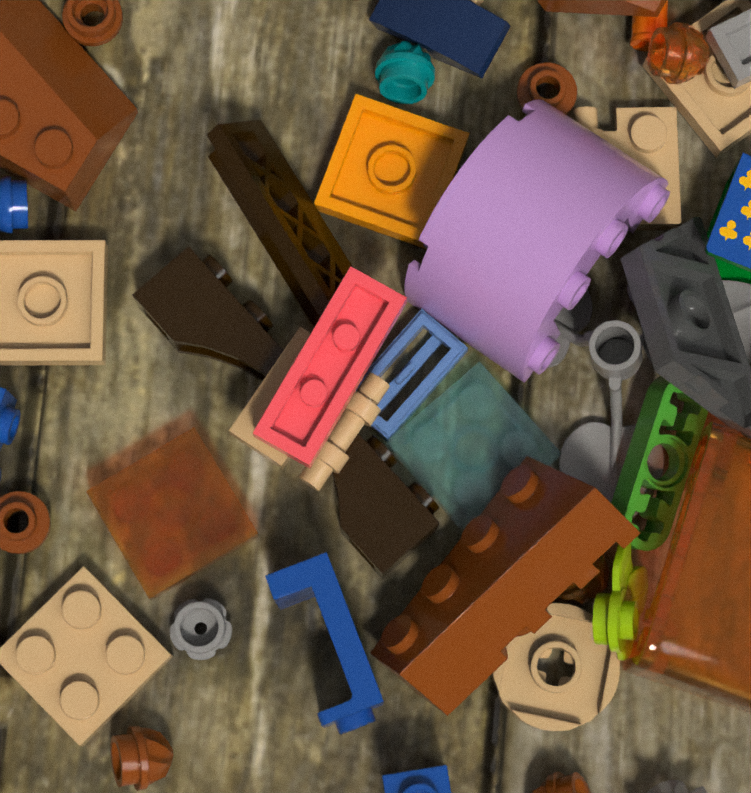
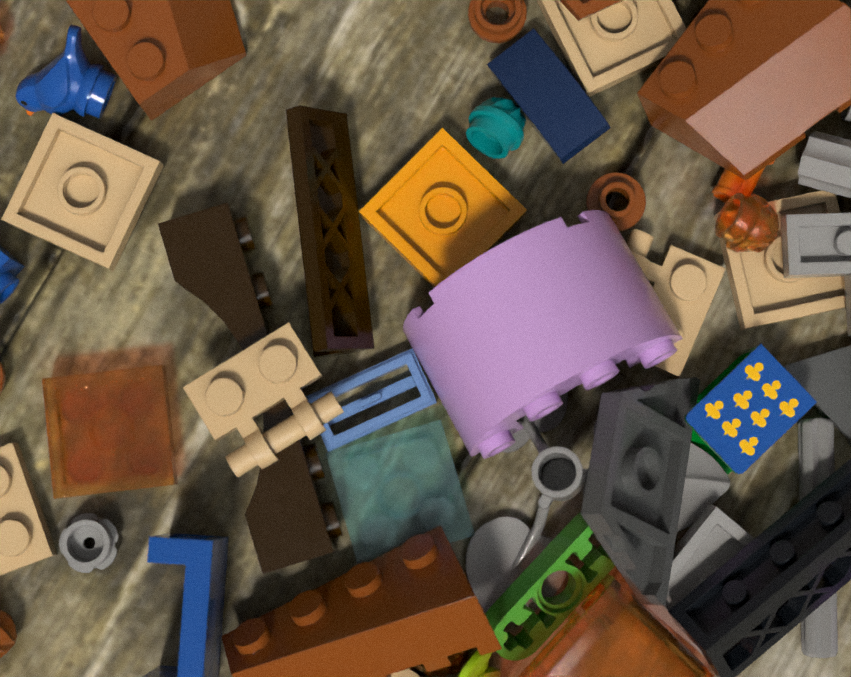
camera: 25 degrees right, 5 degrees up
coral plate [253,266,407,468] -> none

